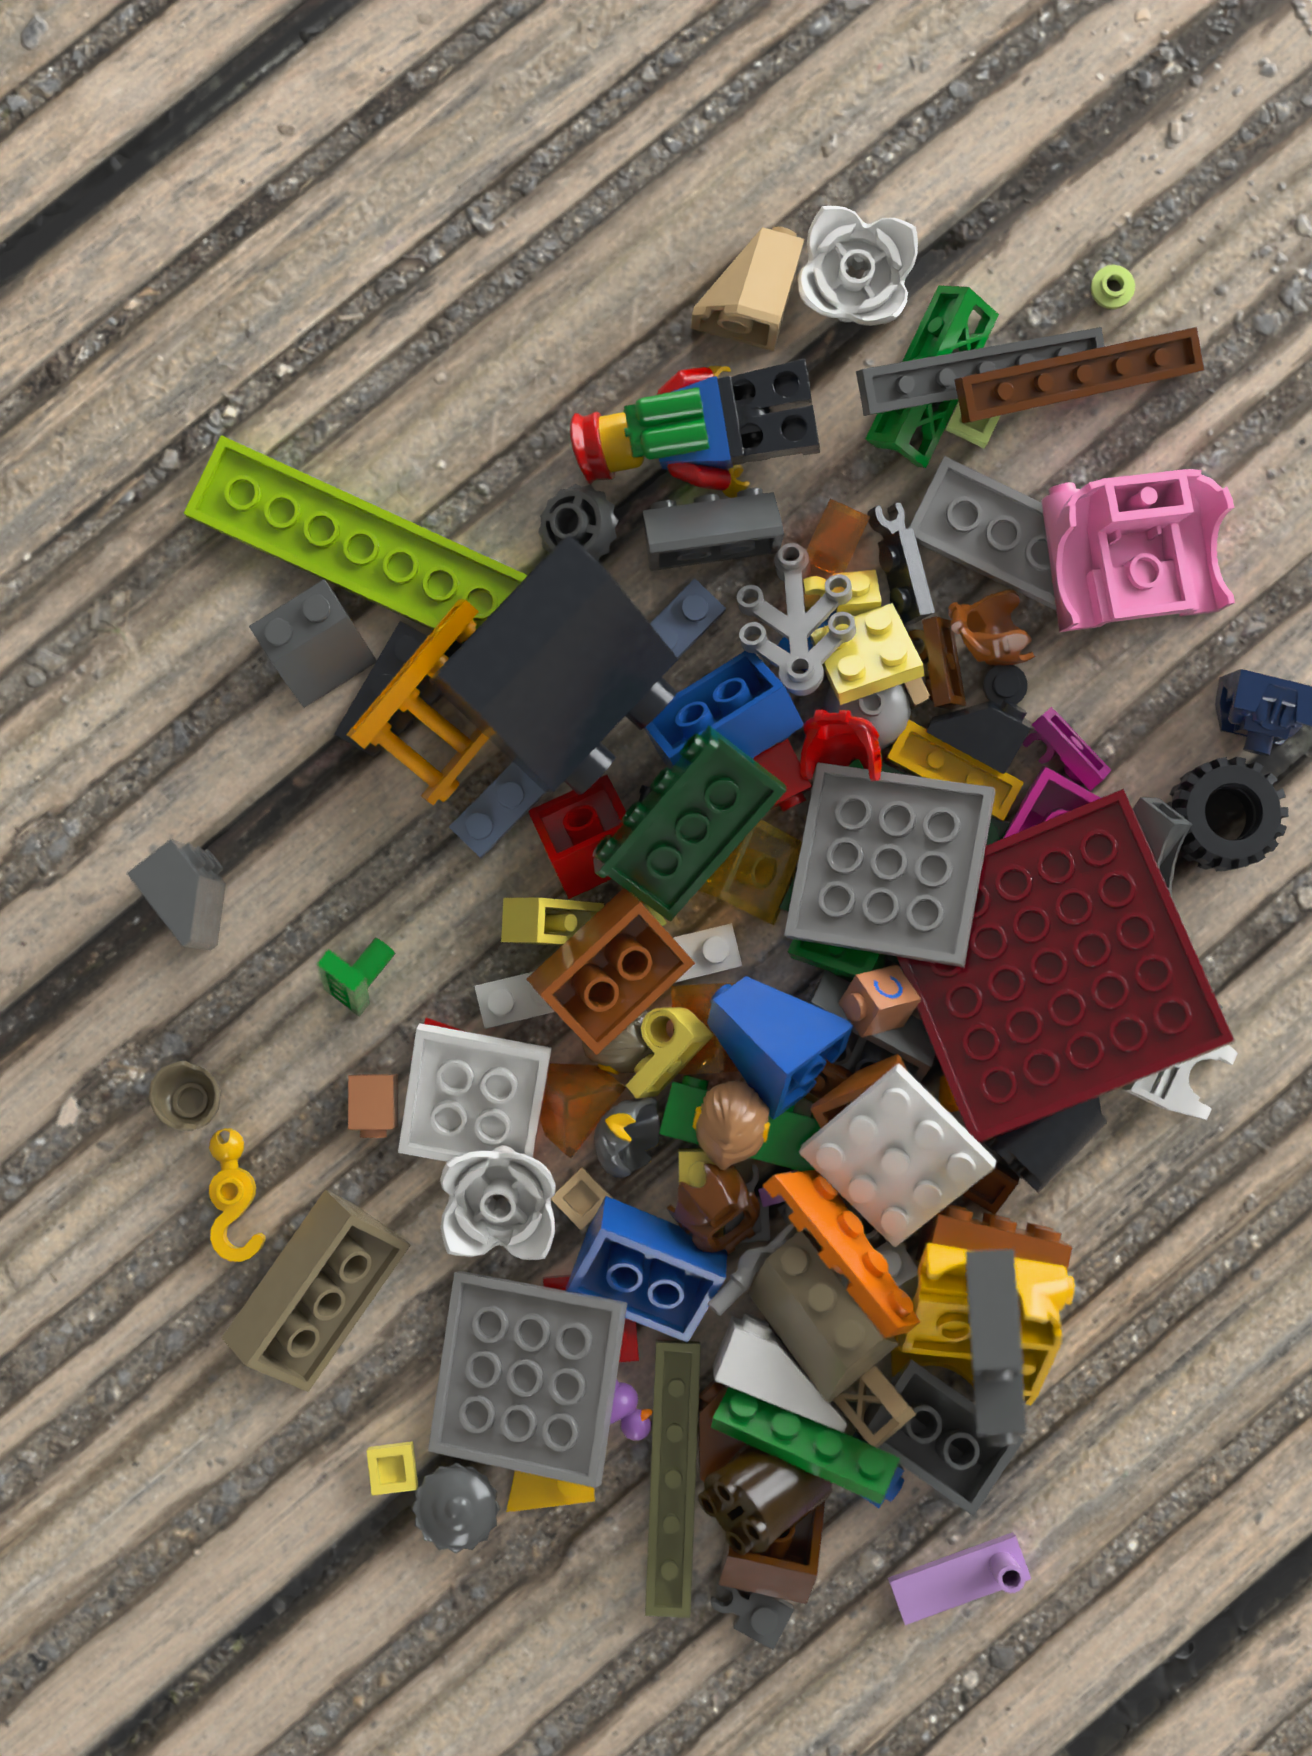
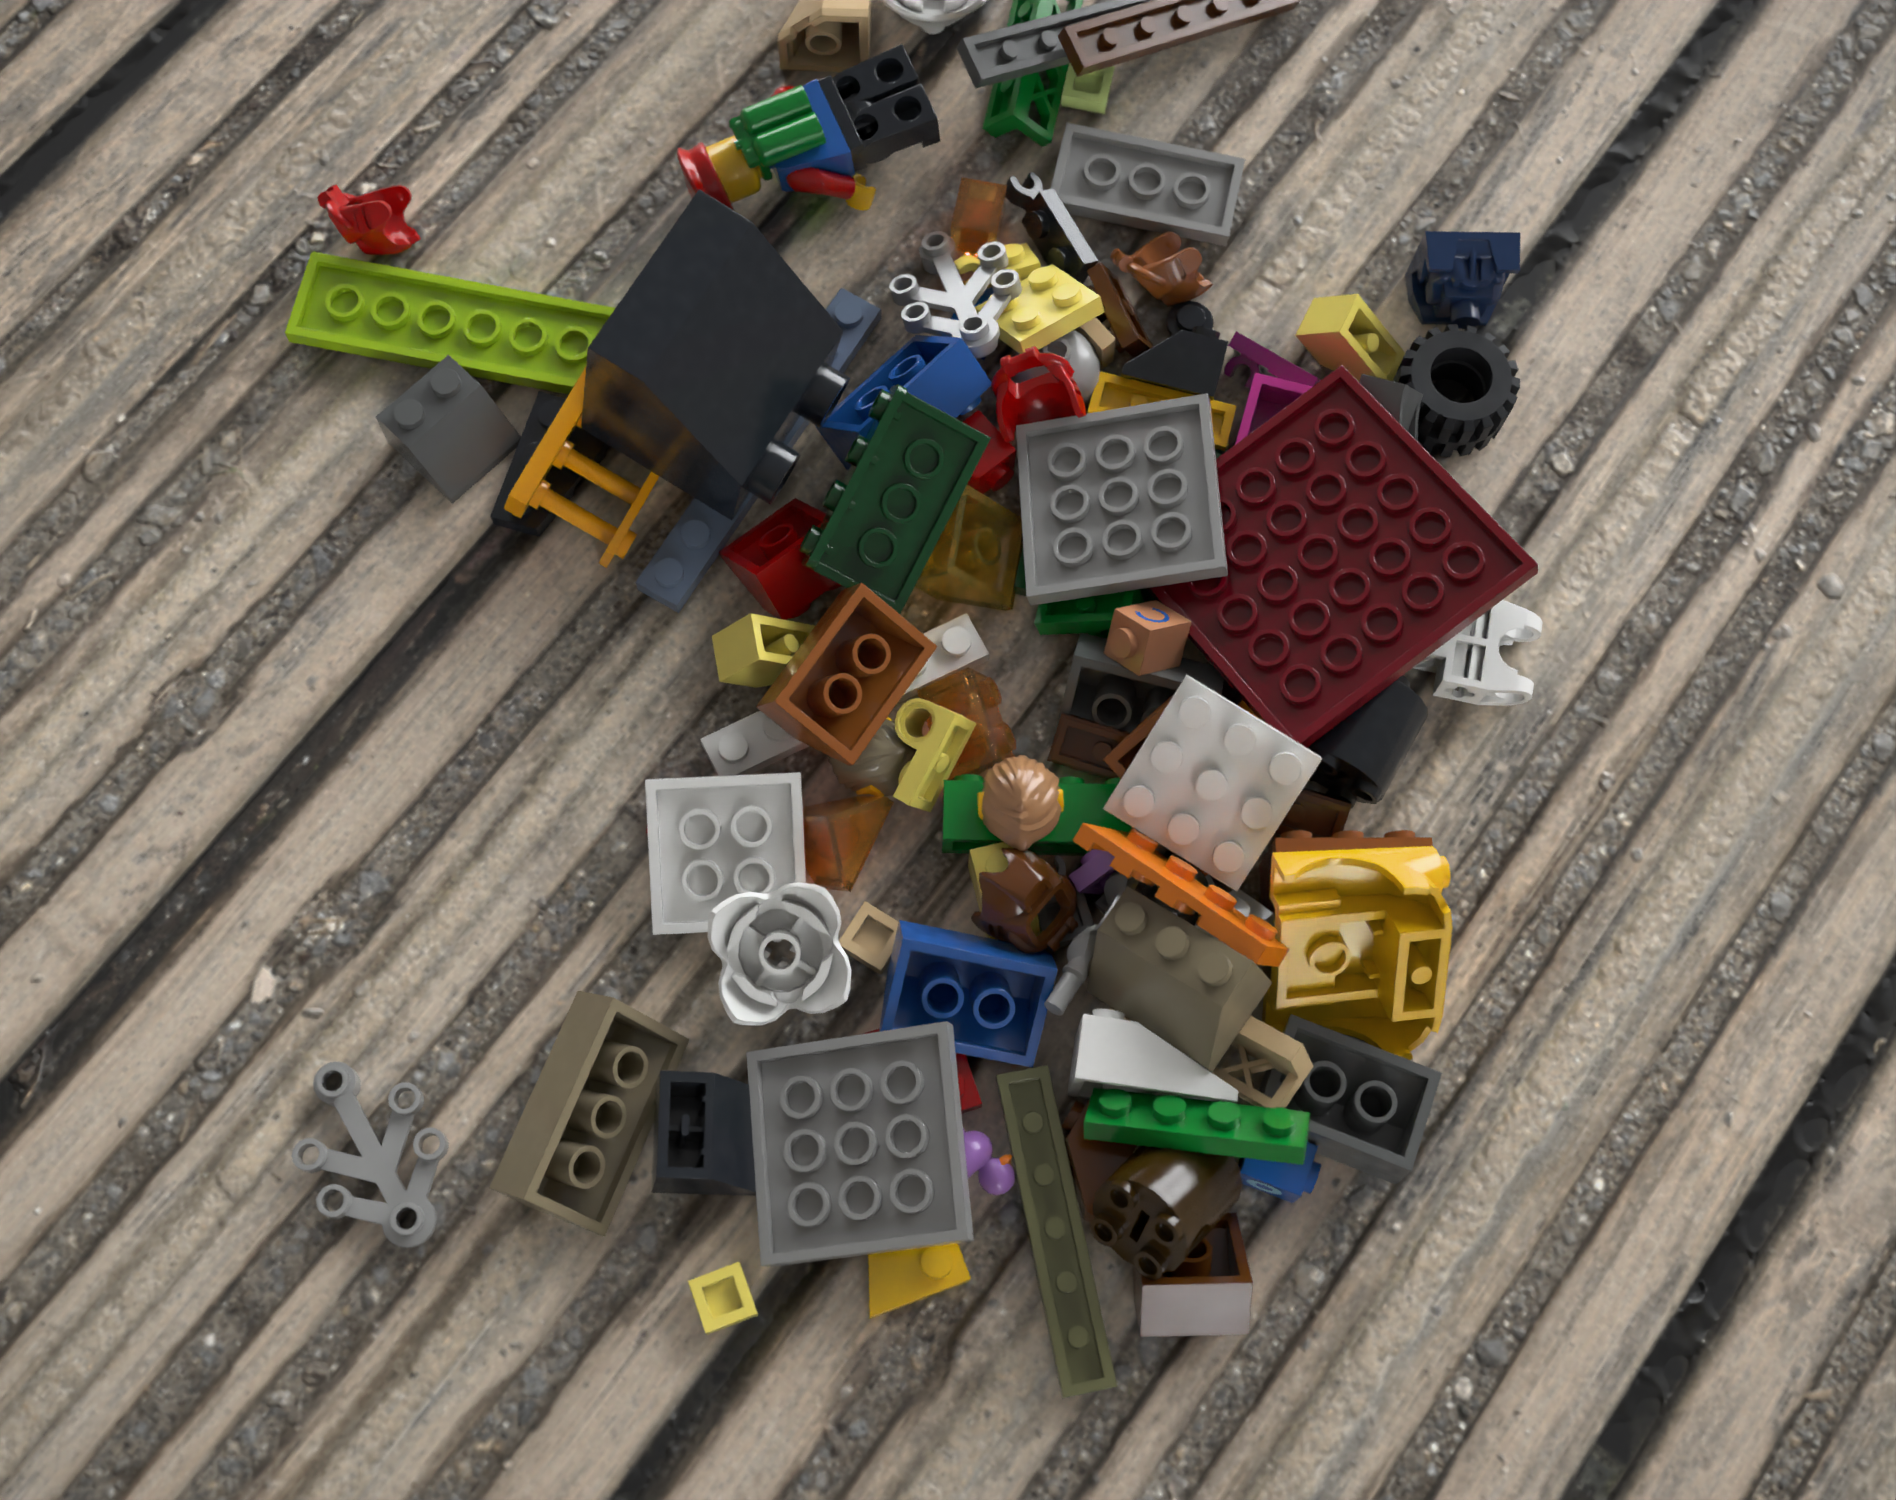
camera: 15 degrees left, 15 degrees down
dark grey slope [127,839,226,950] -> none
dark tan hair [148,1061,221,1131] -> none
yellow piece [209,1128,266,1262] -> none
green piece [316,937,396,1017] -> none
nougat brick [348,1074,398,1138] -> none
dark grey piece [411,1463,501,1554] -> none
dark grey hair [594,1097,660,1178] -> none
dark grey slope [643,488,784,571] -> none
blue slope [707,976,853,1120] -> none
dark grey plate [710,1585,794,1650] -> none
lavender piece [888,1532,1031,1625] -> none
dark grey arch [965,1249,1027,1446] -> none
bright pink piece [1041,469,1235,632] -> none
none -> light grey plant [292,1062,449,1248]
none -> red helmet [317,184,421,255]
none -> black slope [651,1070,756,1196]
none -> light yellow slope [1295,294,1405,382]

